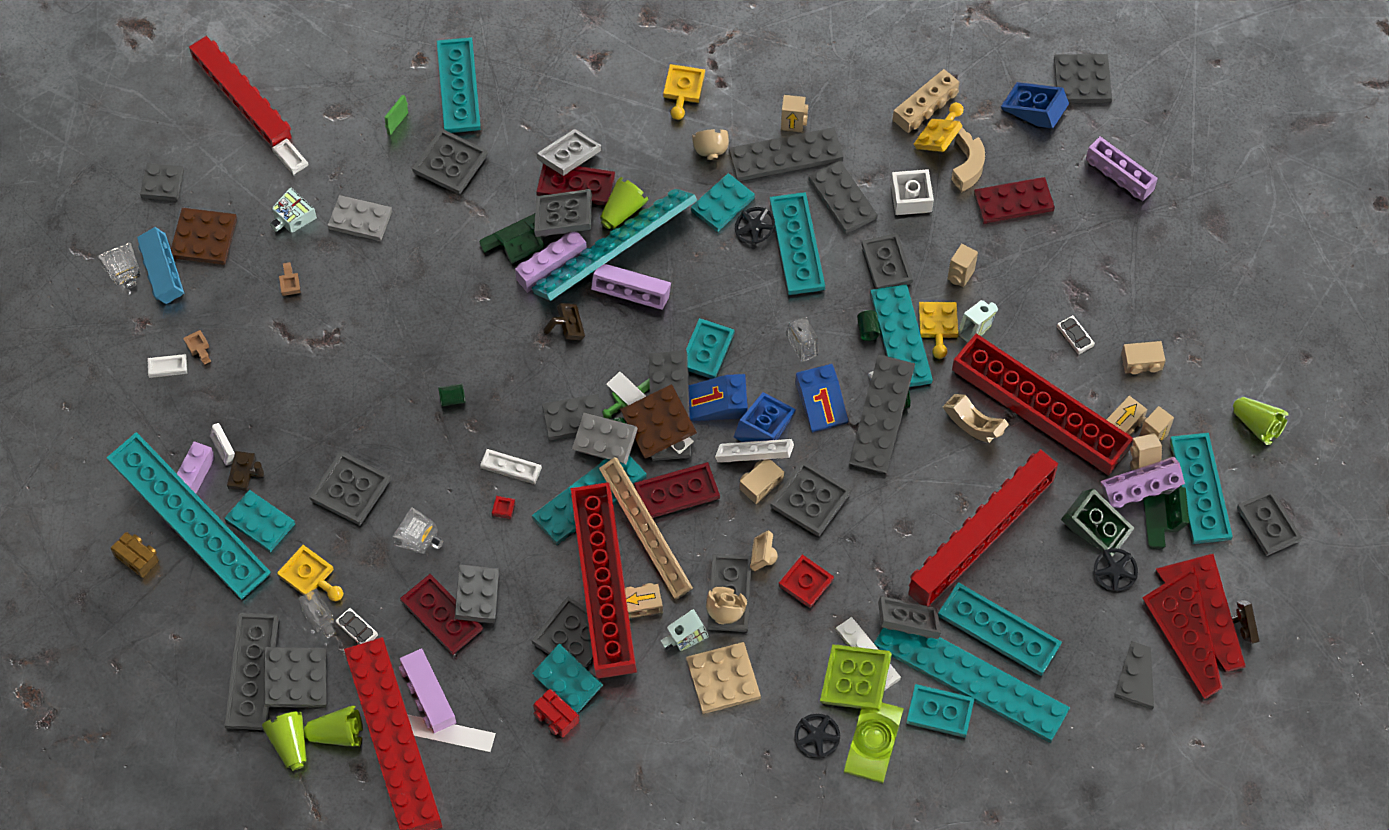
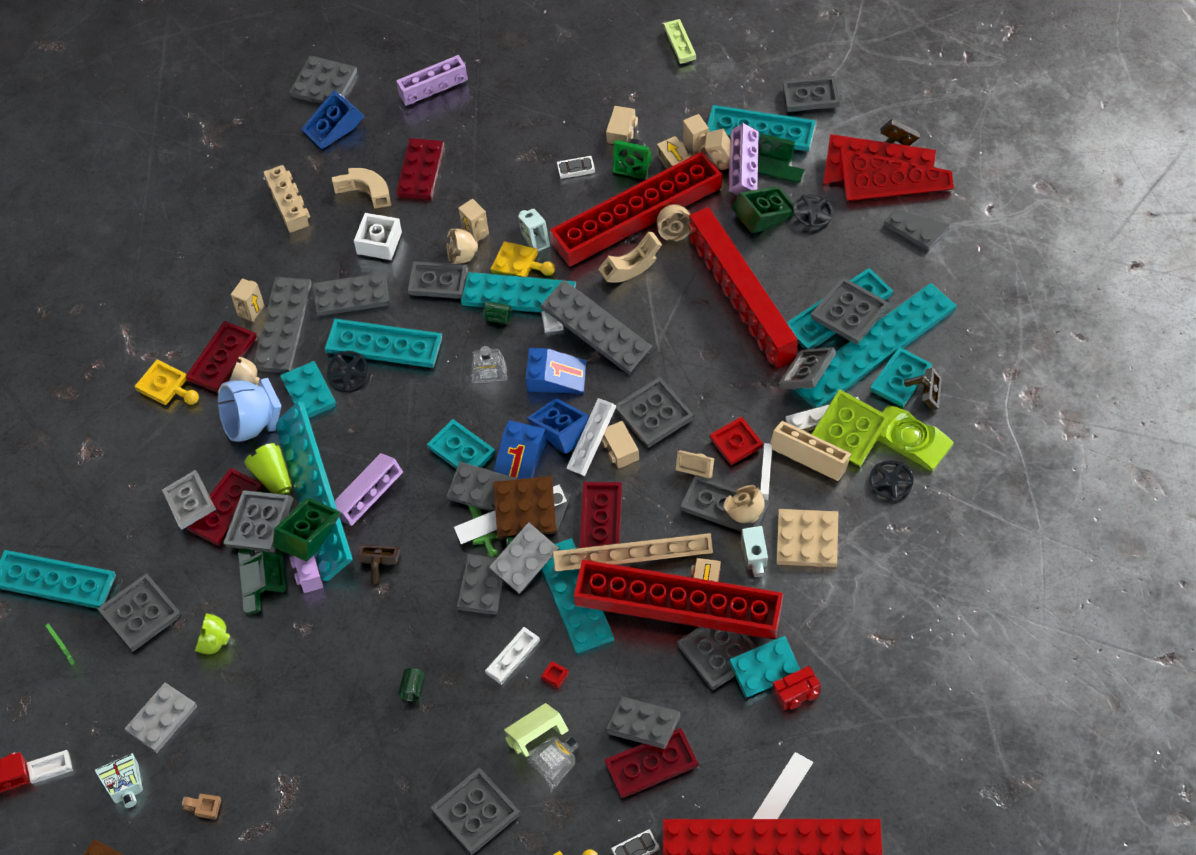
camera: 65 degrees left, 5 degrees down
lavender brick [399,648,456,733] -> none
yellow plate [914,102,963,152] -> none
lime cone [1233,397,1288,445] -> none
none -> dark red plate [185,320,257,393]
none -> lime cylinder [195,613,230,655]
none -> light blue plate [218,378,282,441]
none -> dark green slope [273,497,341,562]
none -> tan cylinder [447,229,478,264]
none -> yellowish green panel [504,703,569,757]
none -> green piece [612,139,653,180]
none -> tan cylinder [656,205,690,241]
none -> yellowish green plate [664,19,696,64]
none -> white tile [761,443,772,500]
none -> tan brick [770,421,851,481]
none -> dark grey plate [811,277,889,345]
none -> dark brown plate [904,368,942,411]

